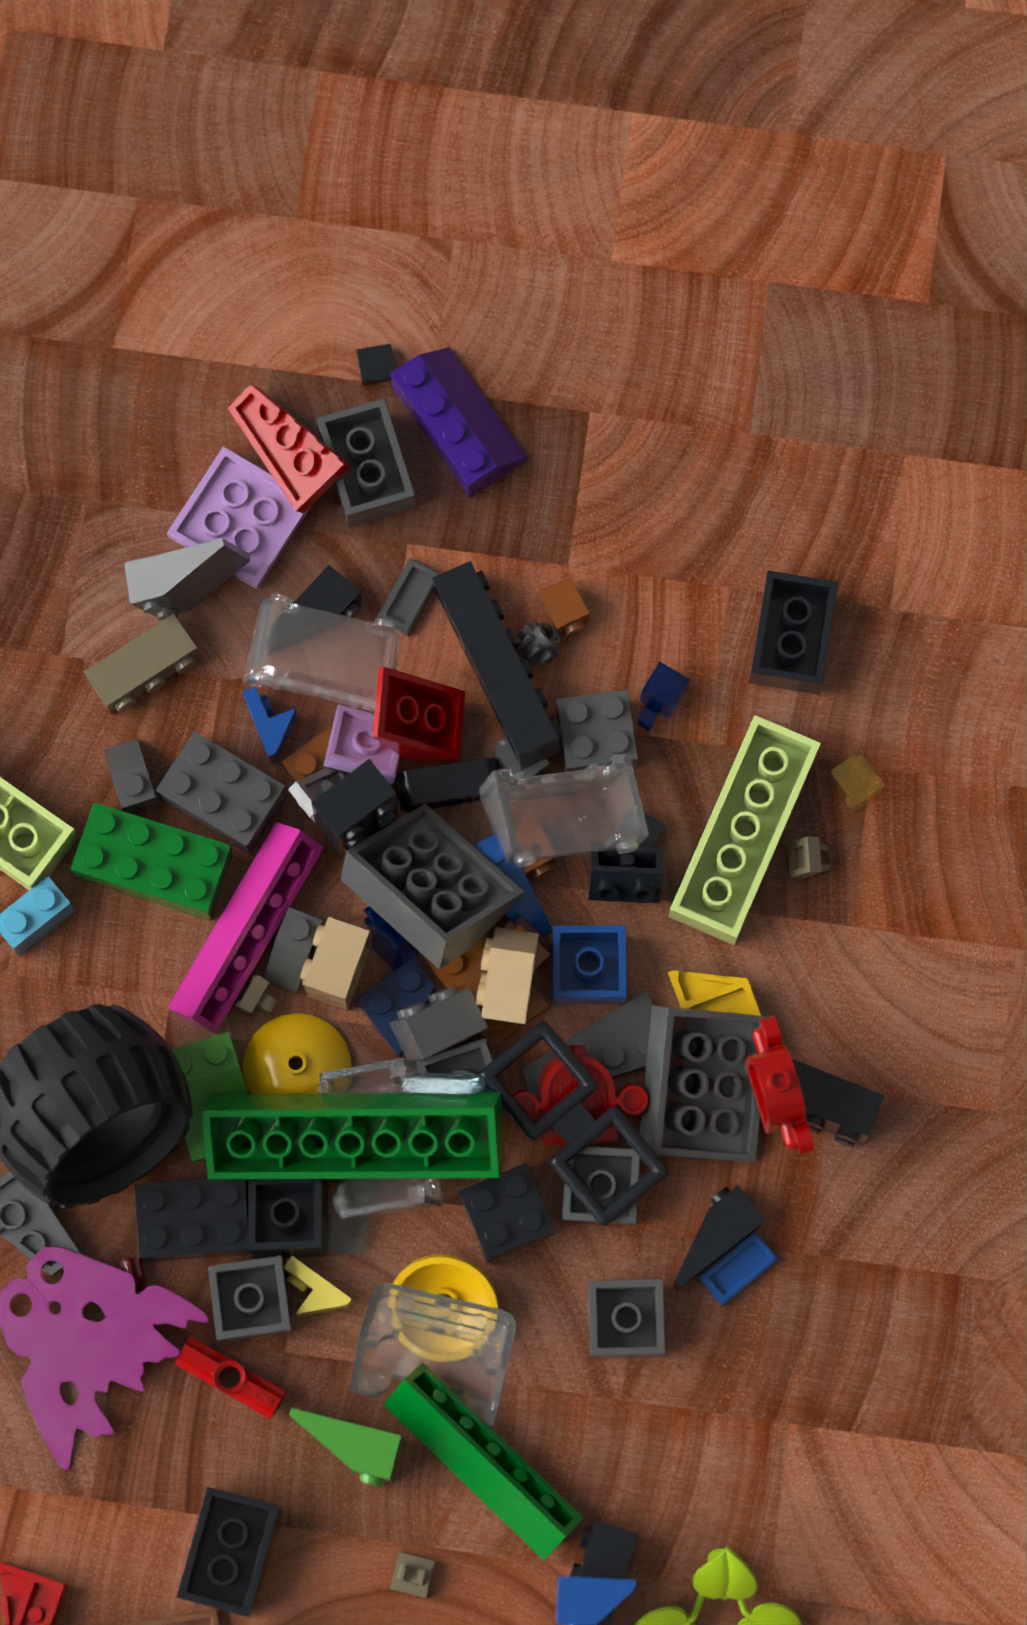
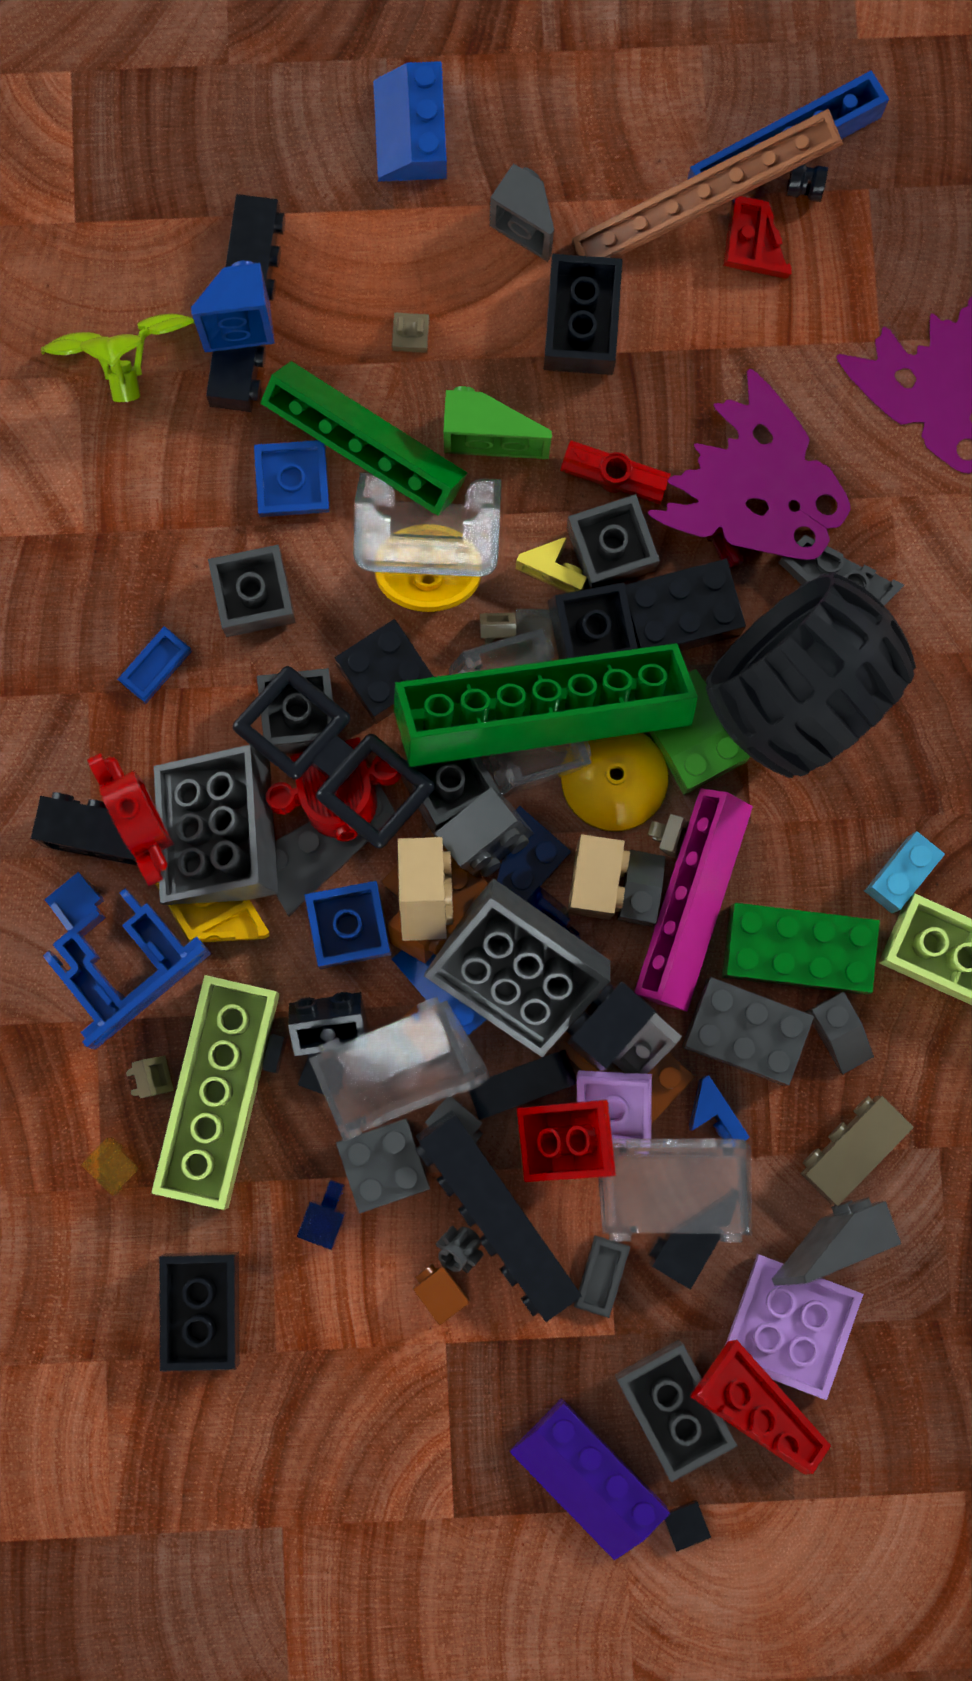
camera: 165 degrees right, 5 degrees up
clear light blue tile [402,1073,485,1094] -> none
black slope [672,1186,765,1291] -> none
none -> blue container [43,872,211,1050]
none -> blue plate [254,440,330,517]
none -> black tile [262,1034,287,1073]
none -> dark tan tile [480,613,517,652]

